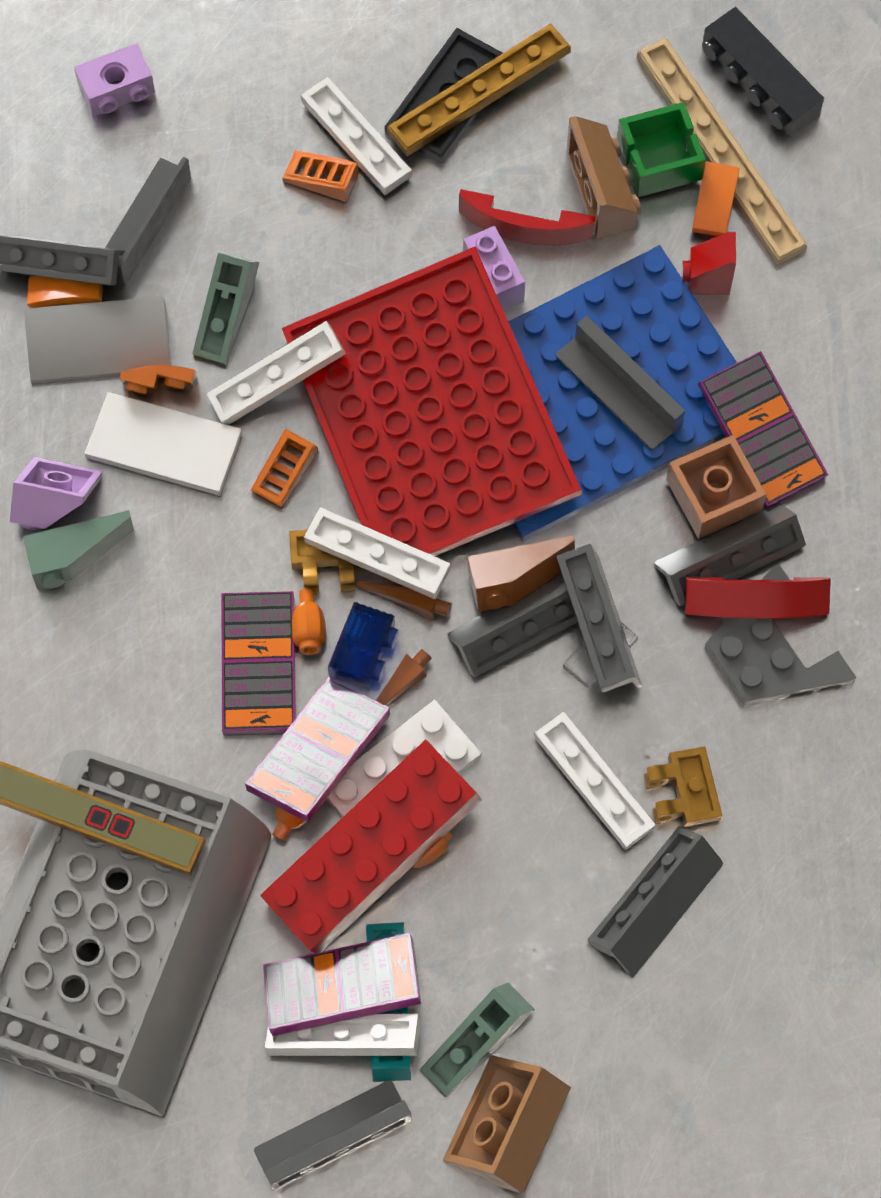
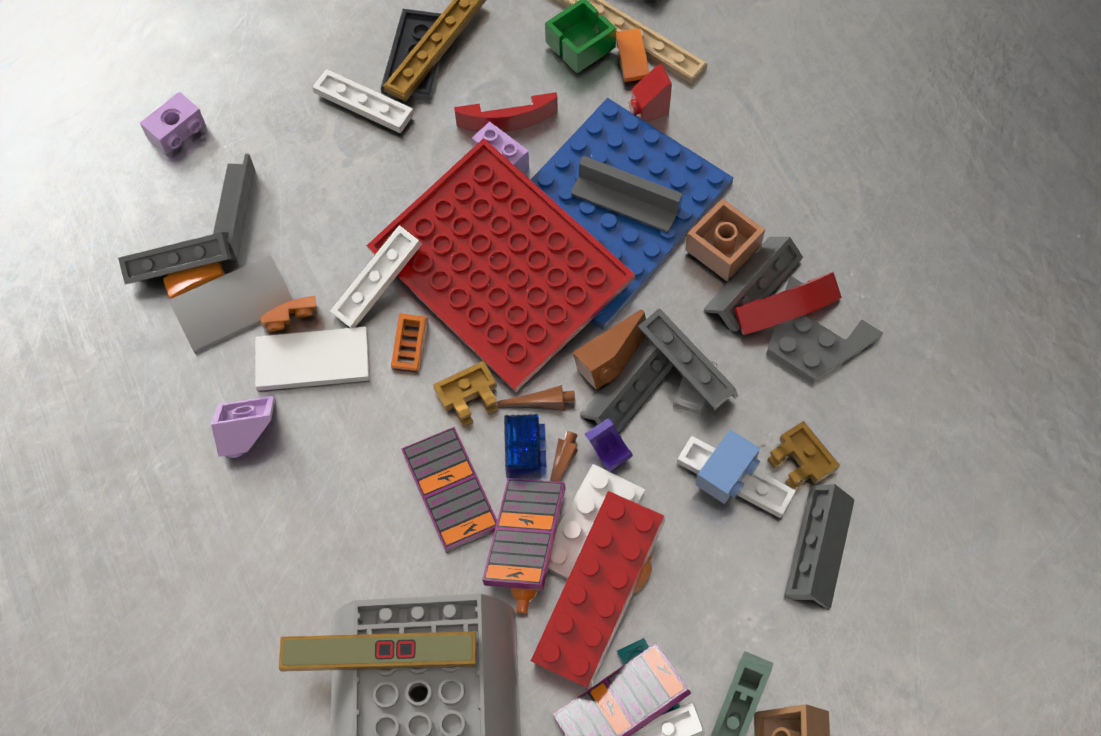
camera: 20 degrees left, 5 degrees down
sand green slope [23,510,134,589] -> none
sand green slope [192,253,260,364] -> none
orange slope [282,150,358,202] -> none
orange plant [292,588,327,655] -> none
white plate [304,507,451,599] -> none
medium nougat slope [566,116,641,239] -> none
tile [697,351,828,508] -> none
none -> dark purple bracket [585,418,633,471]
none -> medium blue brick [695,429,760,504]

